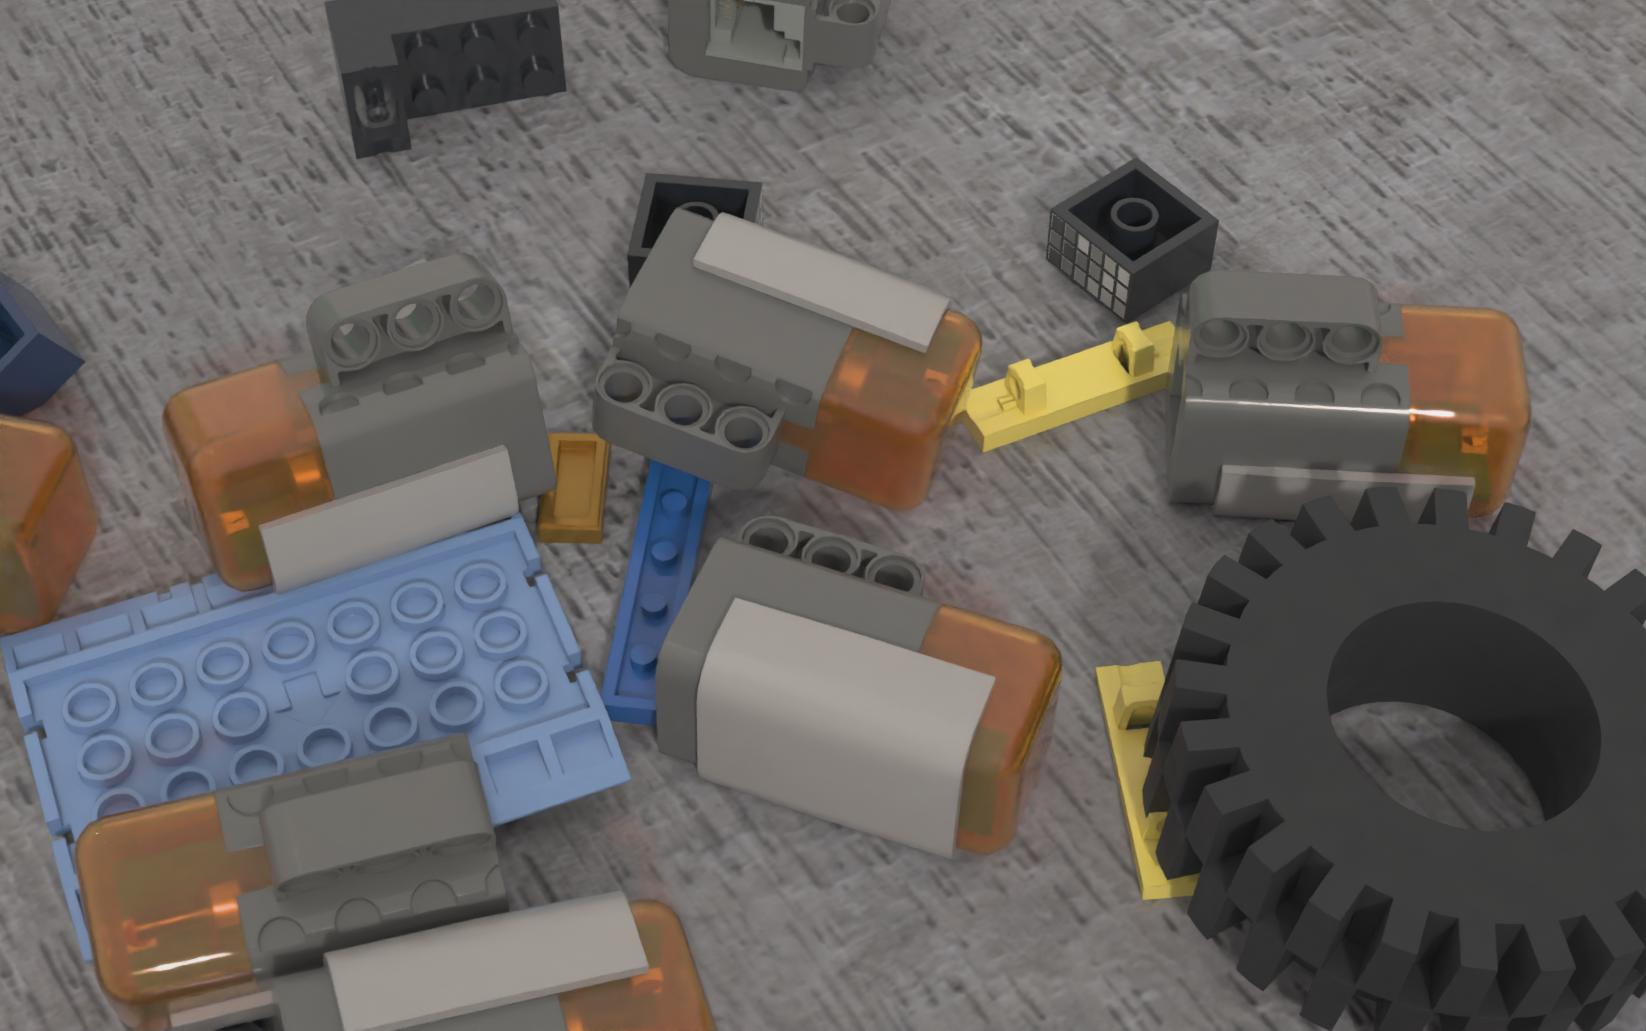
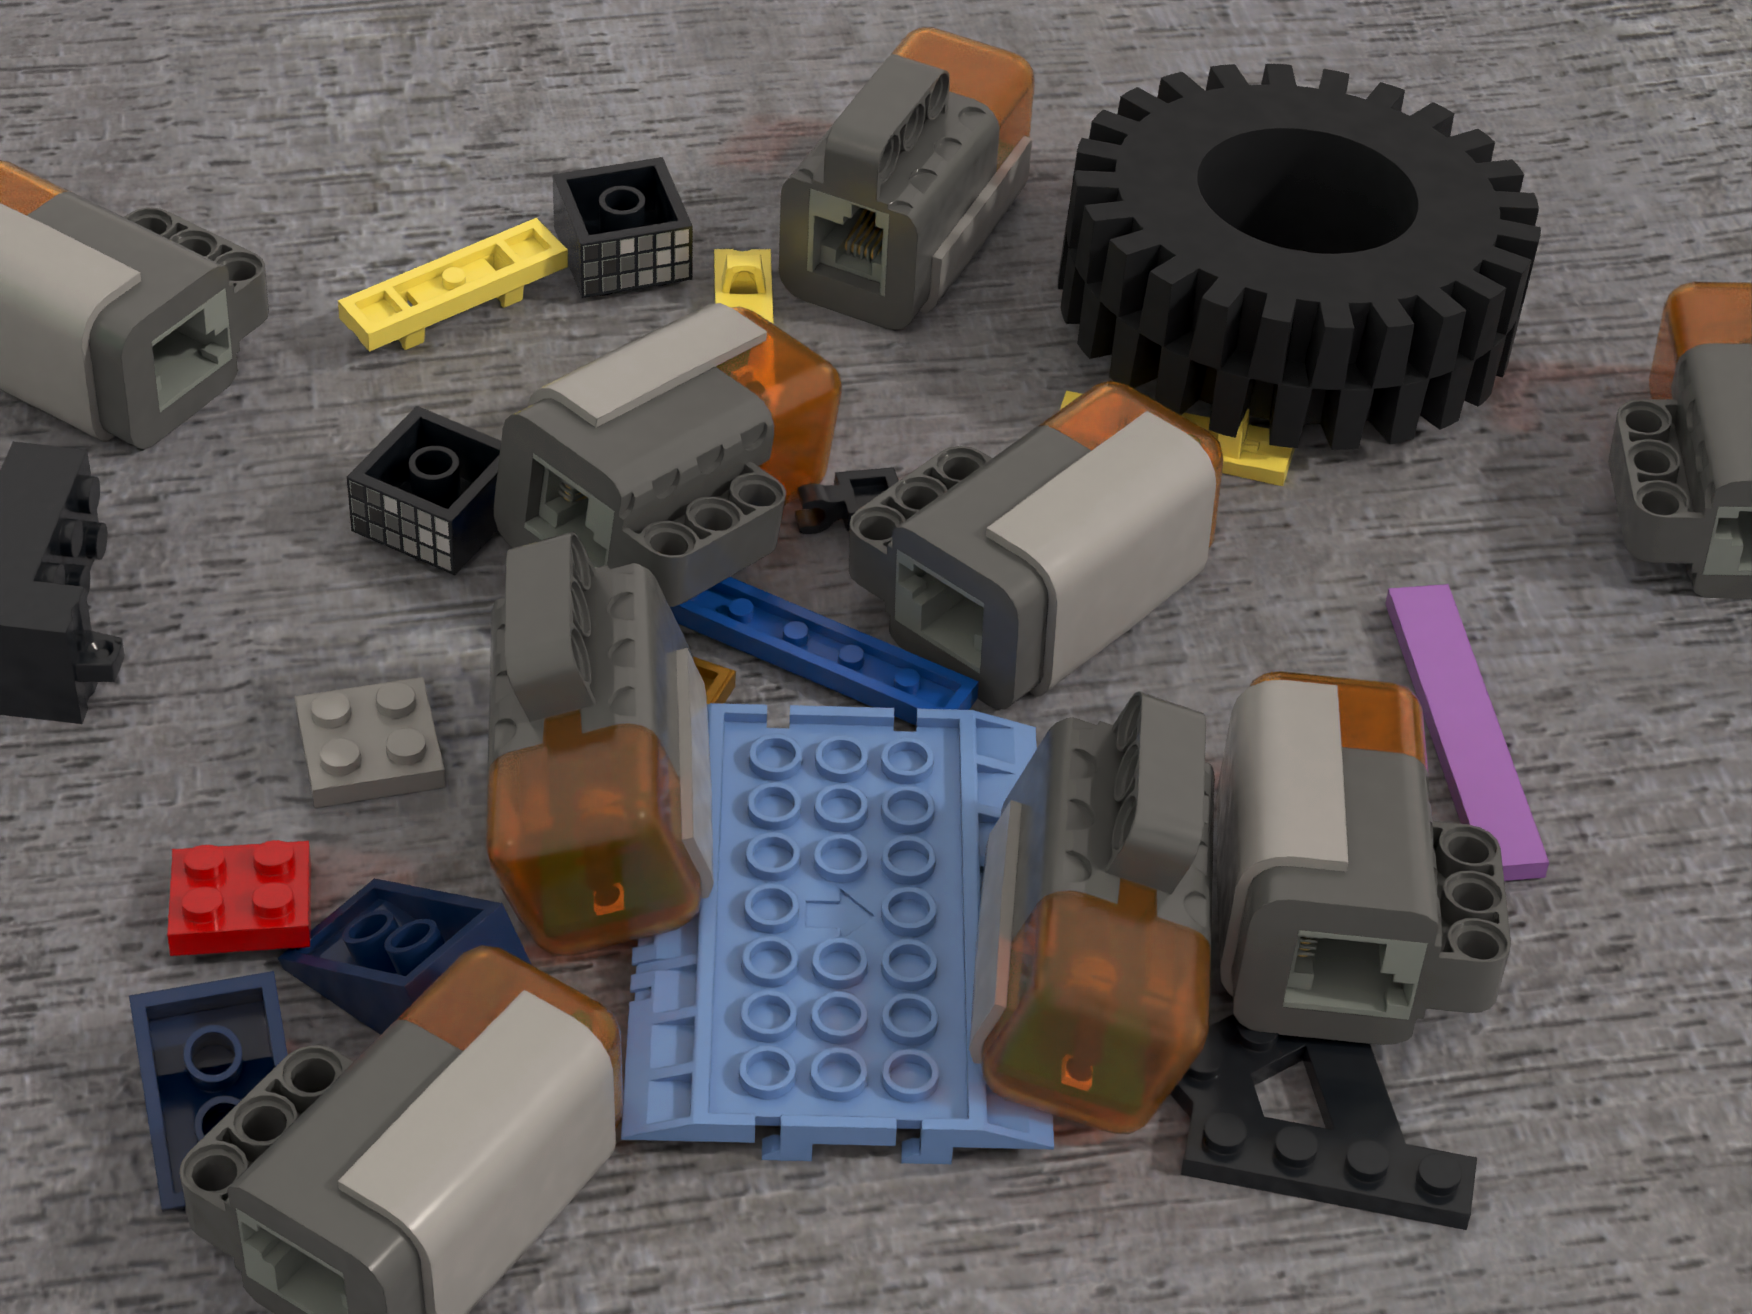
camera: 70 degrees left, 5 degrees down
none -> red plate [167,840,311,956]
none -> dark blue slope [278,878,535,1046]
none -> light yellow hinge [338,218,568,352]
none -> black plate [795,467,899,534]

